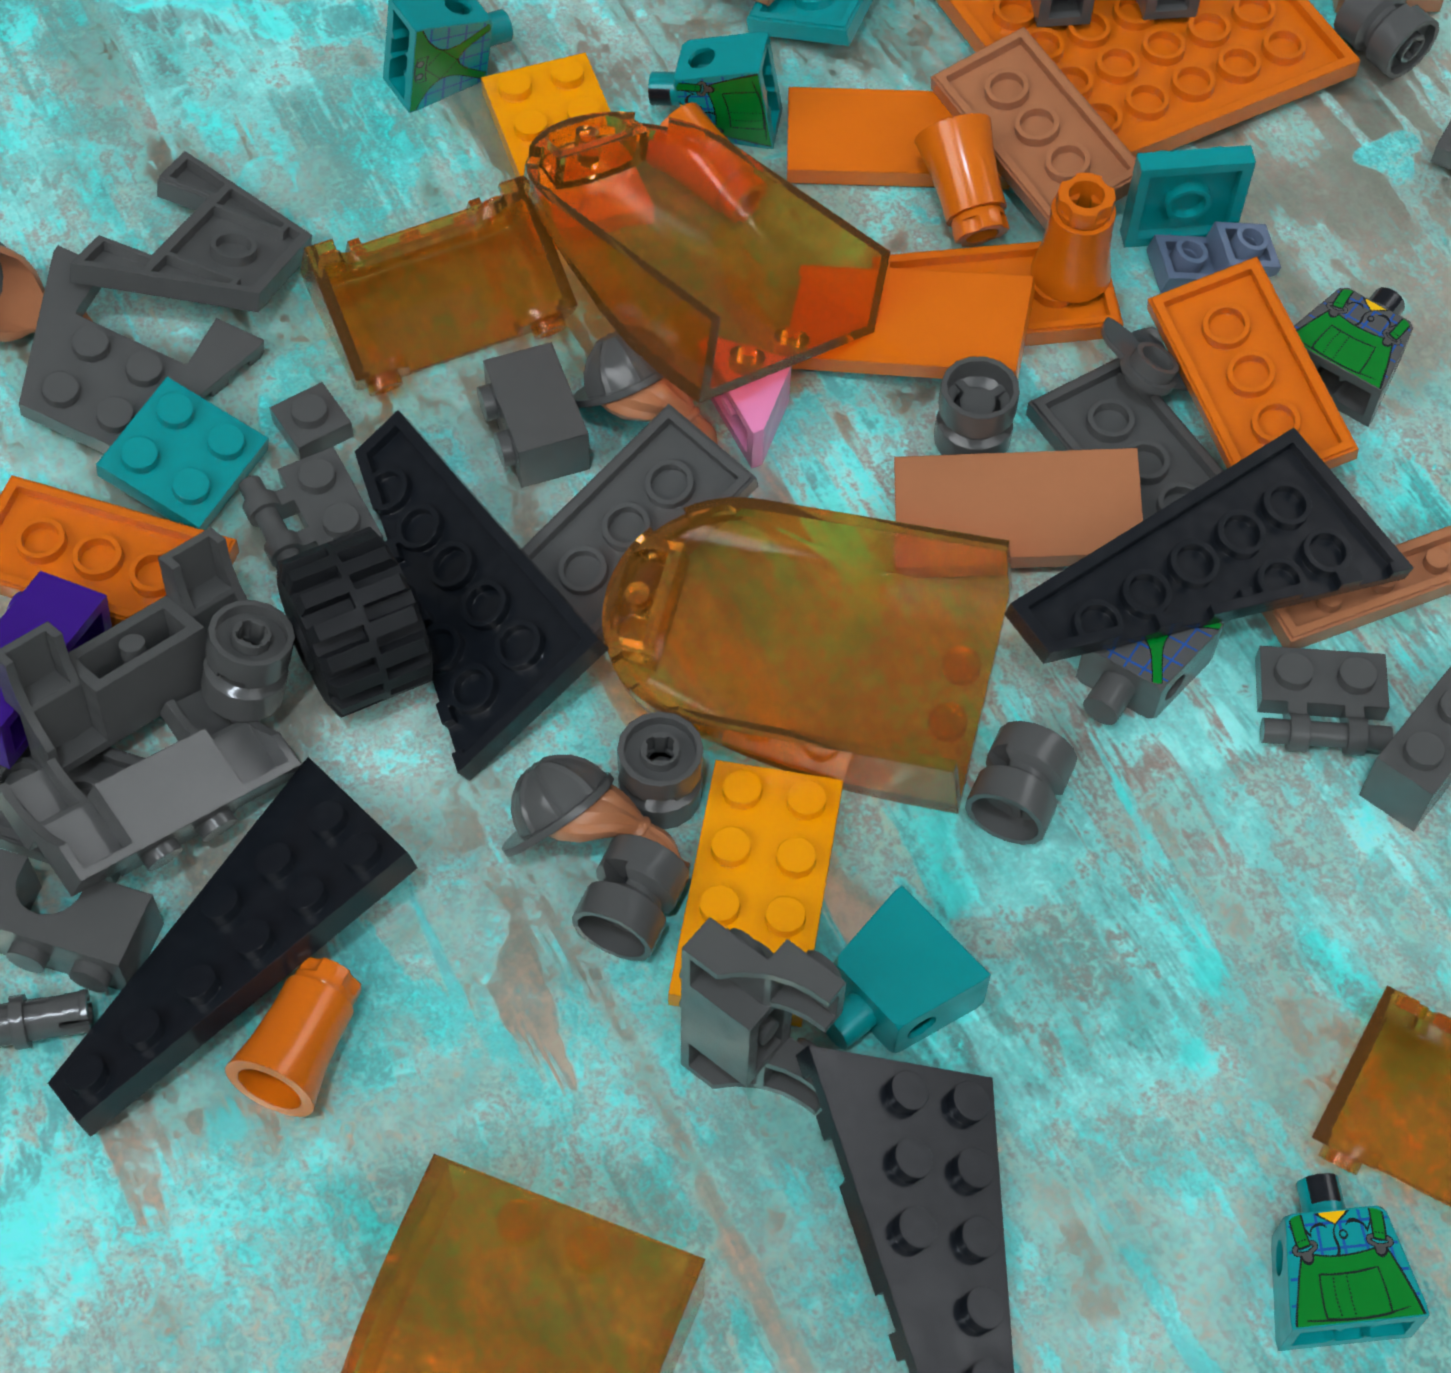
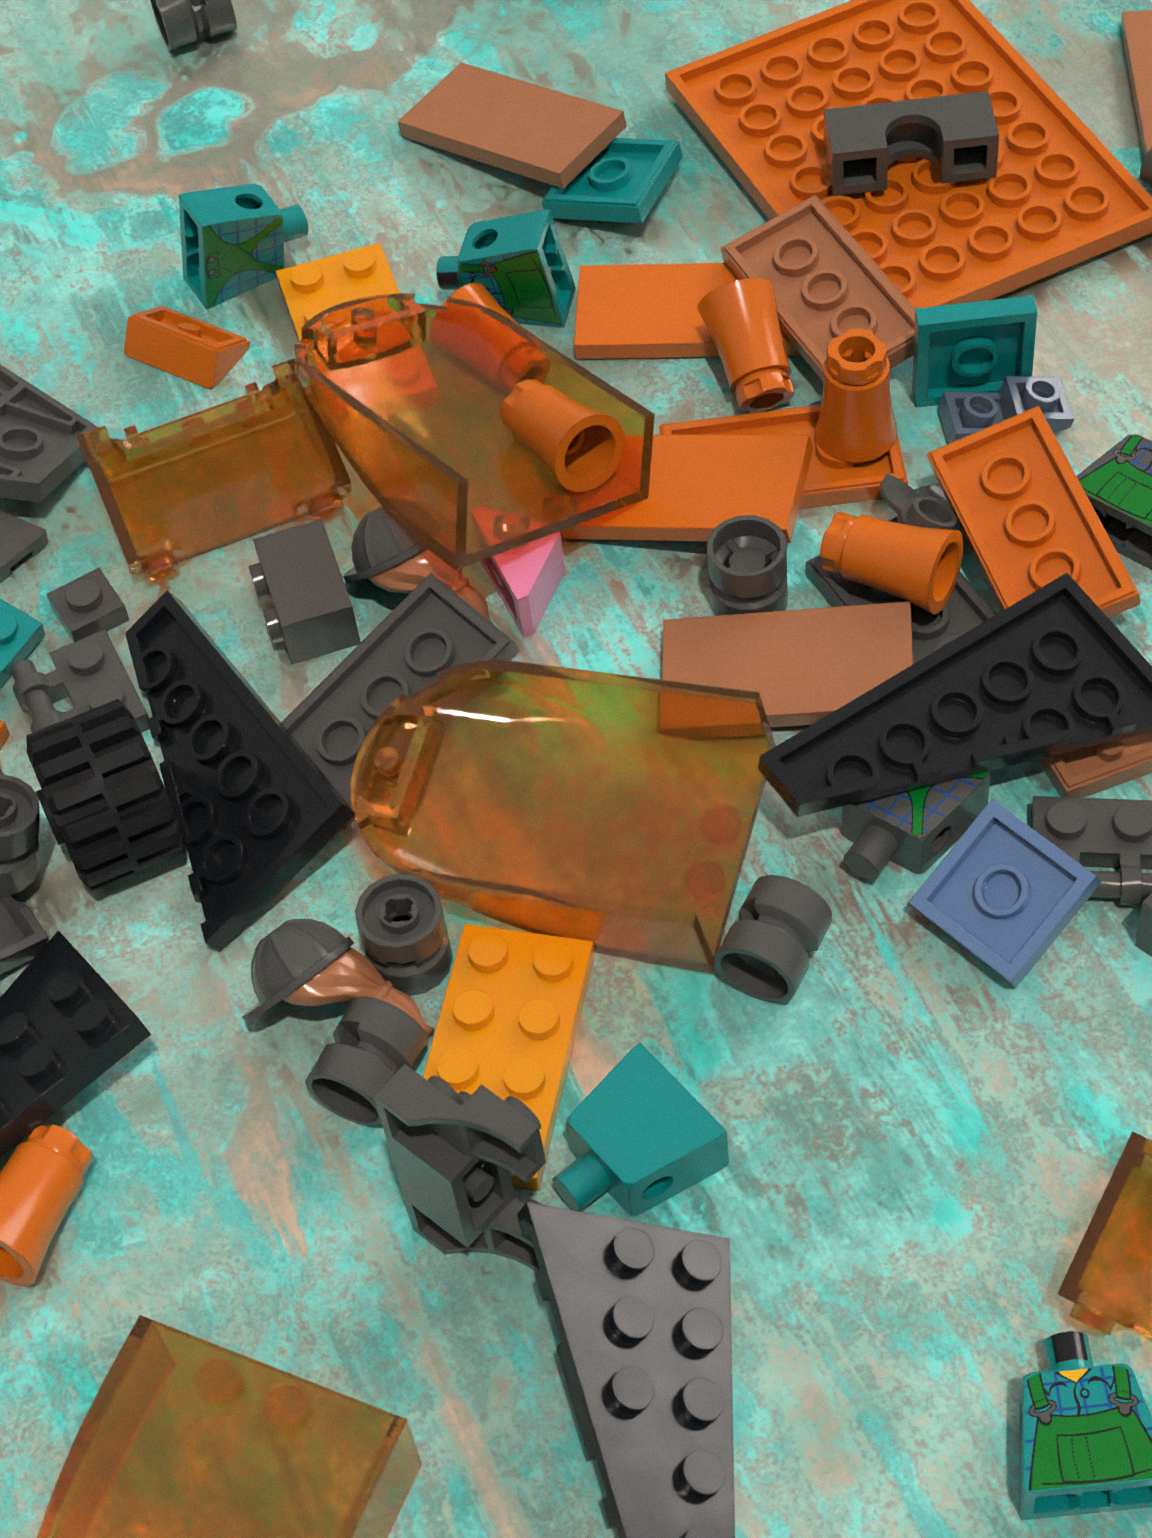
camera: 10 degrees right, 5 degrees down
none -> orange slope [124,305,250,389]
none -> orange plant [500,379,625,492]
none -> orange plant [820,512,963,615]
none -> medium blue plate [908,799,1101,988]

